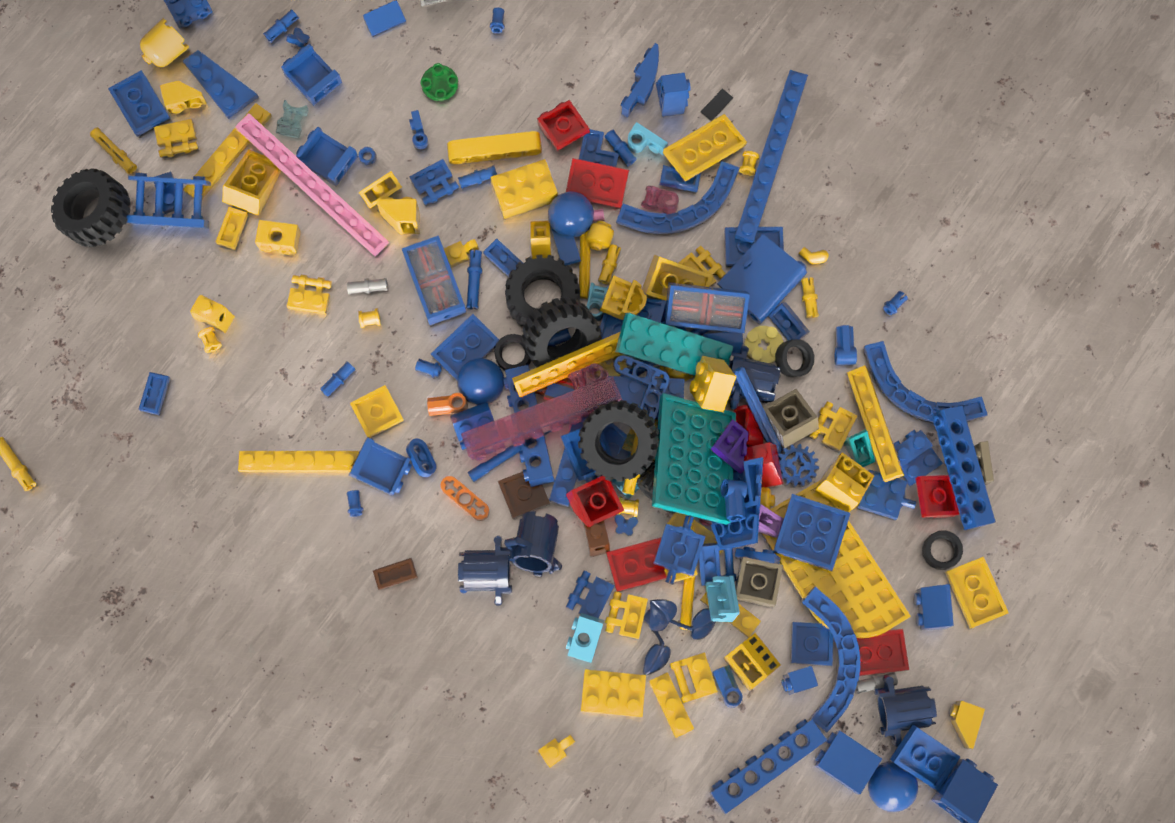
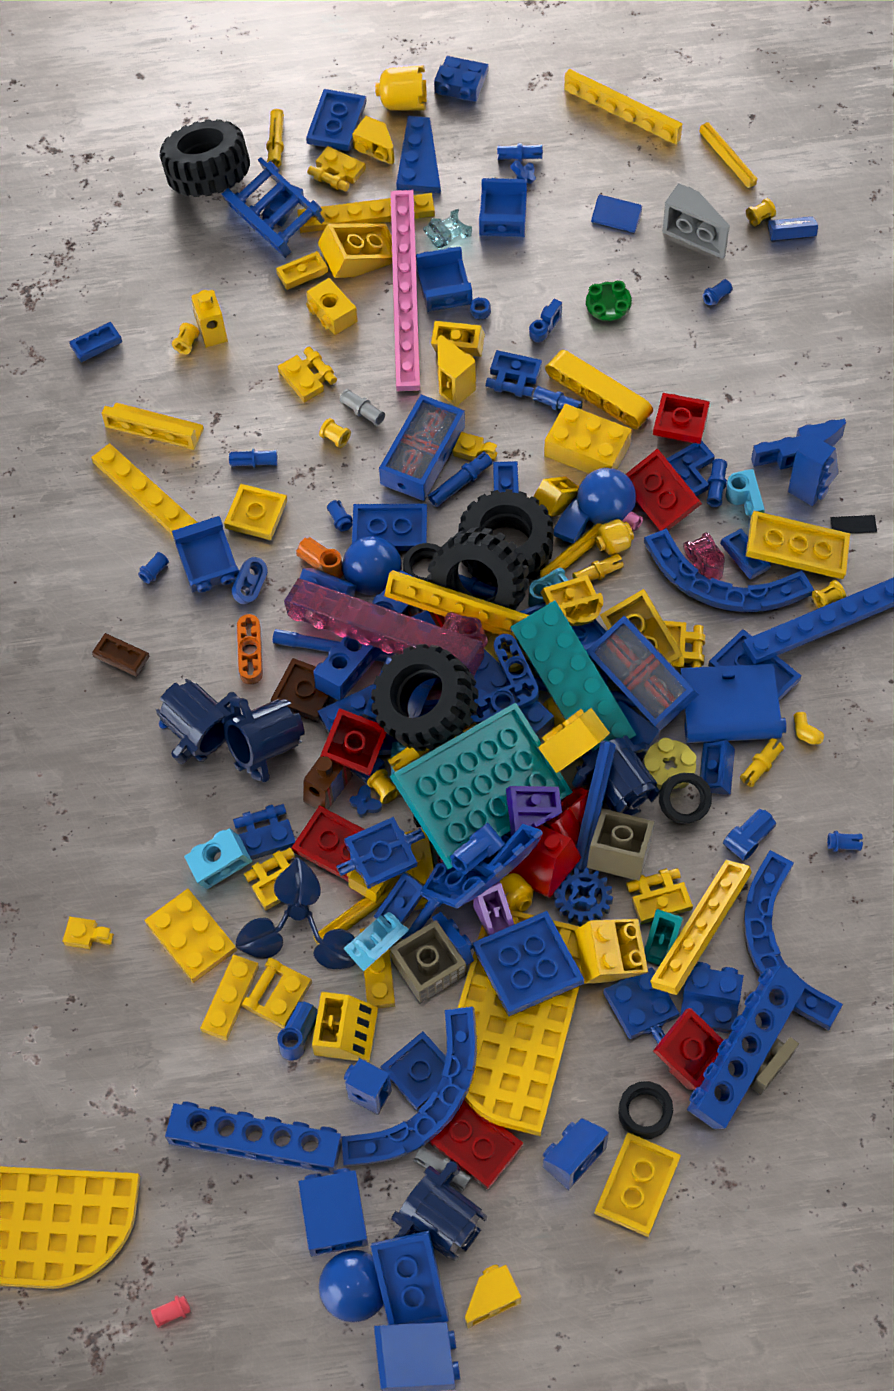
camera: 50 degrees right, 15 degrees down
none -> yellow panel [101,403,204,450]

